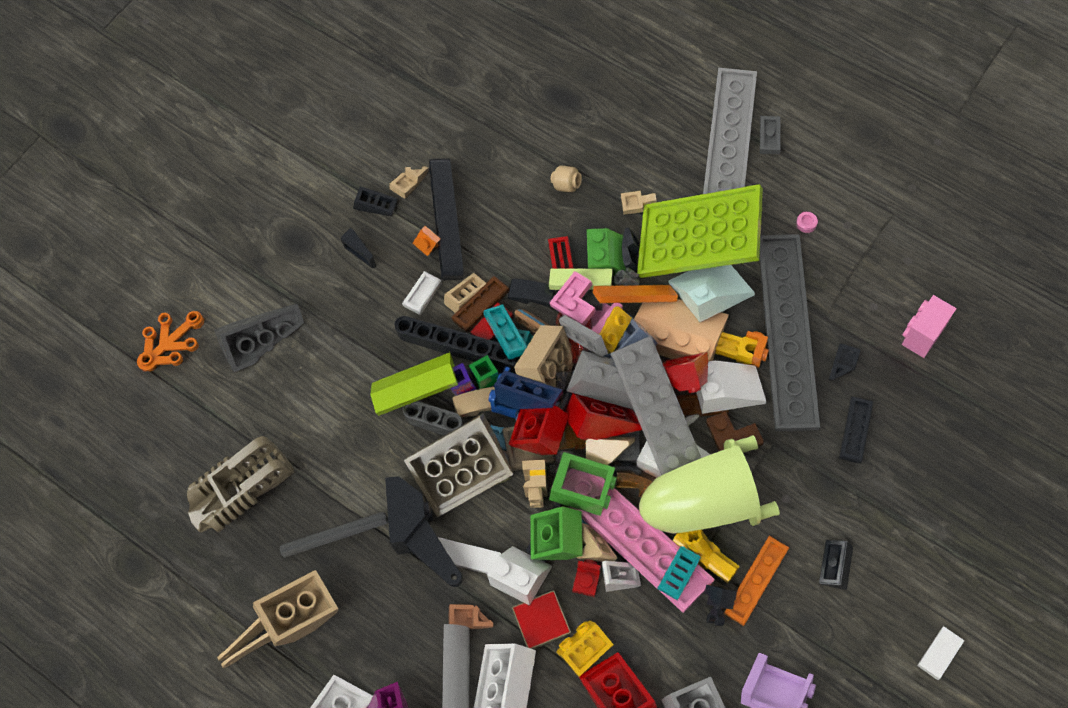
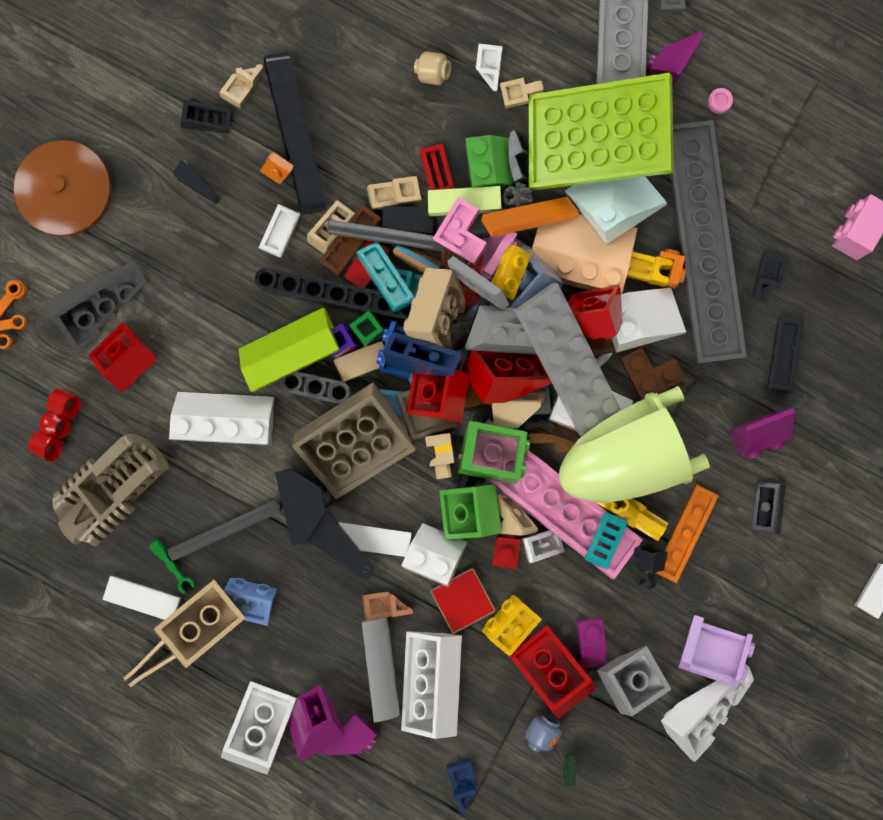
camera: 10 degrees left, 20 degrees up
none -> dark orange dish [14,140,112,237]
none -> red piece [28,389,81,462]
none -> red slope [88,322,157,393]
none -> white tile [102,576,181,620]
none -> green piece [149,540,196,594]
none -> white slope [169,392,275,445]
none -> medium blue bracket [224,578,277,626]
none -> dark grey axle [327,220,445,252]
none -> tan slope [367,176,421,211]
none -> white slope [476,44,502,91]
none -> magenta slope [575,617,606,669]
none -> magenta slope [647,31,704,88]
none -> magenta slope [729,408,795,459]

